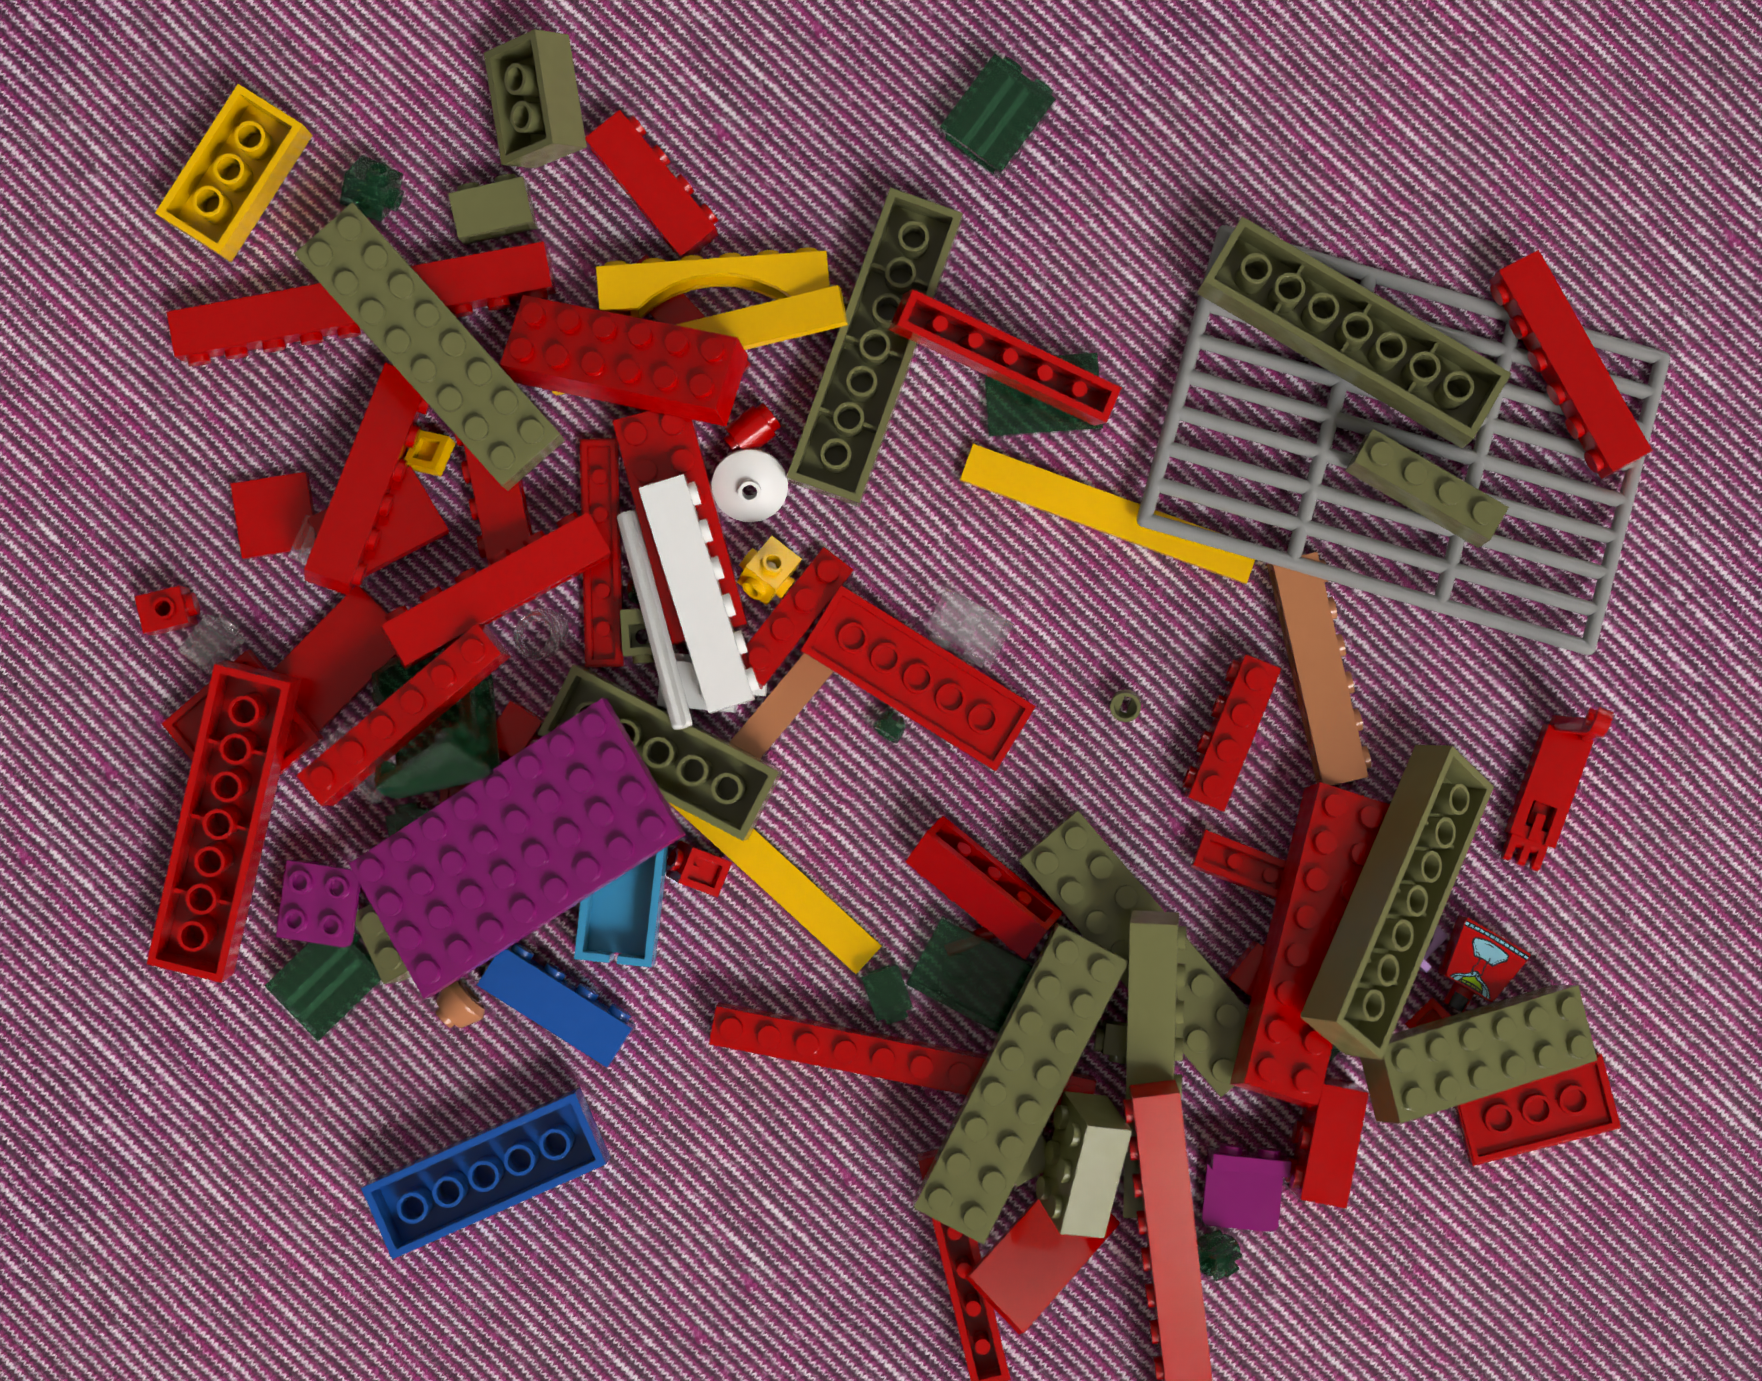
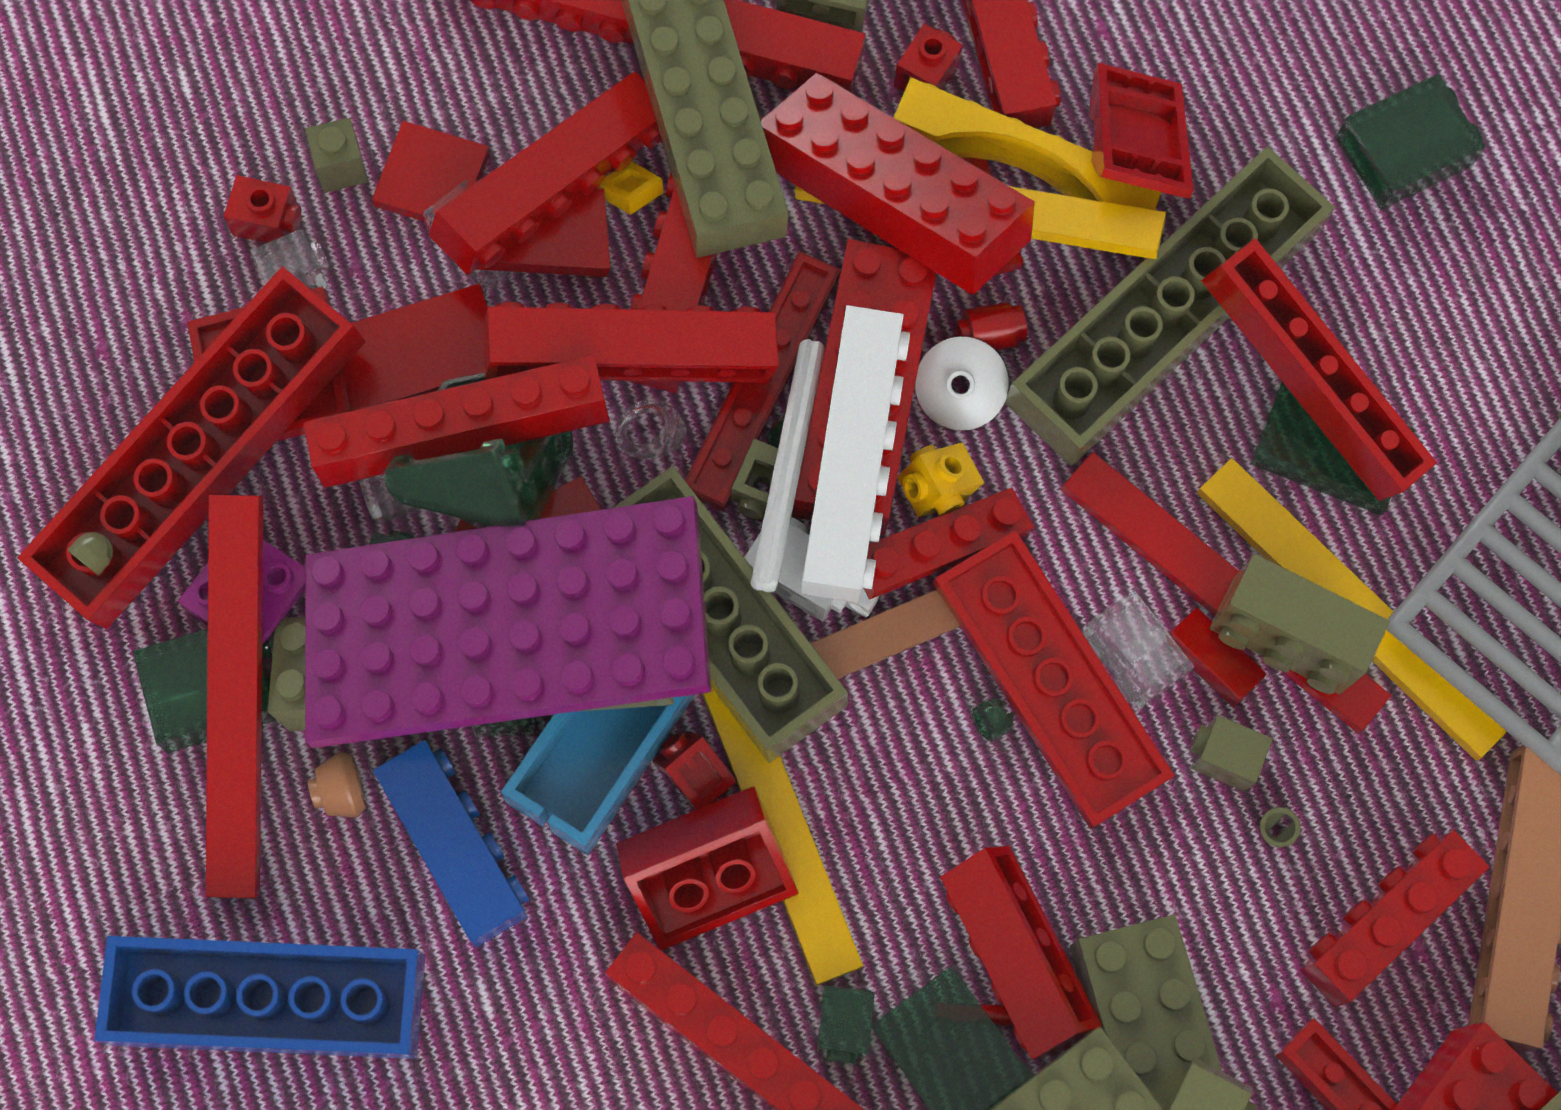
camera: 20 degrees right, 15 degrees down
none -> olive hinge [67,532,113,576]
none -> red tile [206,495,264,898]
none -> olive brick [305,117,369,193]
none -> red slope [616,786,799,951]
none -> red brick [893,24,963,92]
none -> red tile [1061,452,1392,734]
none -> red slope [1089,62,1193,199]
none -> red slope [1164,608,1267,708]
none -> olive brick [1189,715,1273,792]
none -> olive brick [1209,553,1390,694]

